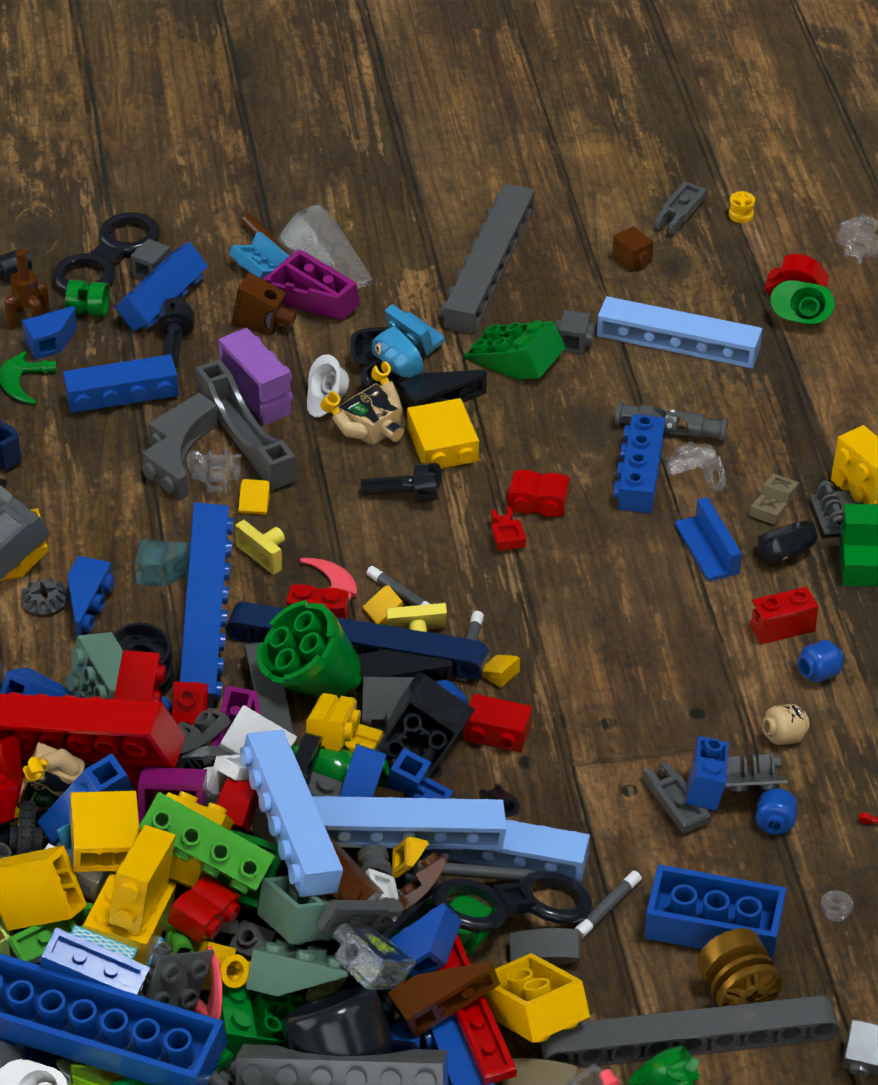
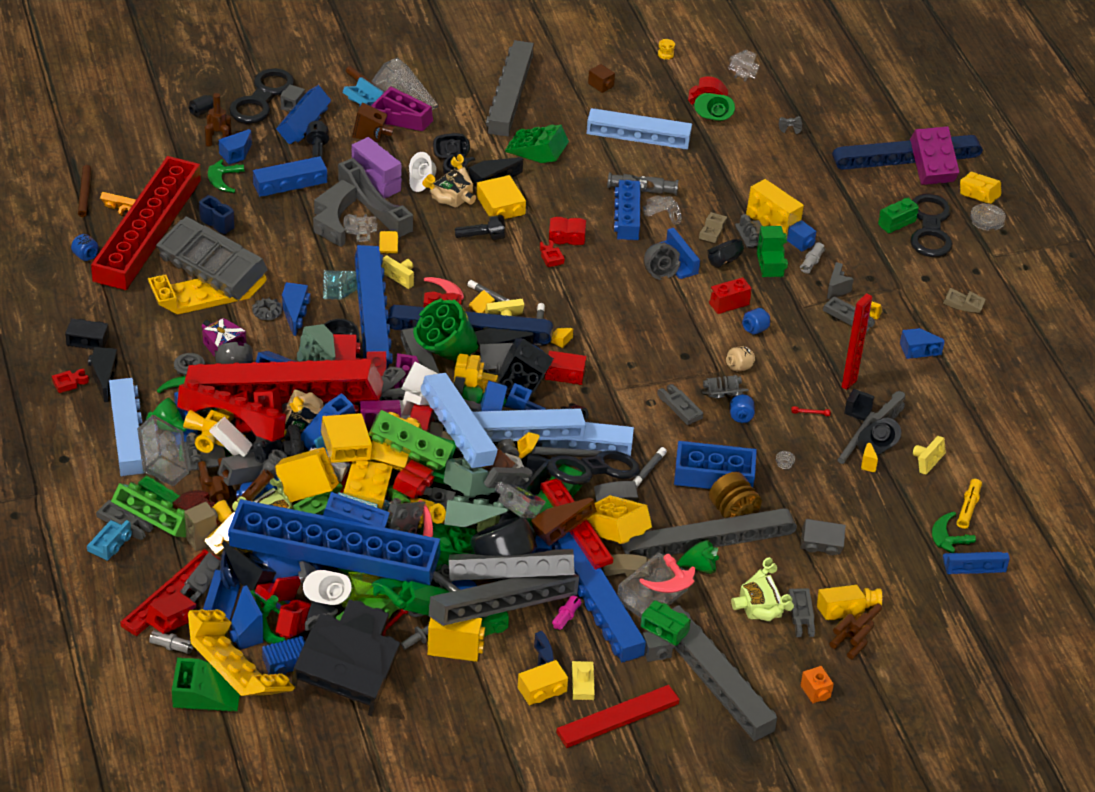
camera: 10 degrees left, 0 degrees up
green wheel [65,279,110,317] -> none
yellow brick [108,825,176,933] -> none
dark azure piece [372,326,424,378] -> none
dark azure bracket [385,304,445,357] -> none
blue slope [390,903,461,977] -> none
reddish brown slope [396,852,449,912] -> none
dark grey brick [556,310,596,354] -> none
dark grey hinge [654,181,707,235] -> none
blue slope [686,735,728,811] -> none
none -> dark grey cylinder [644,242,681,280]

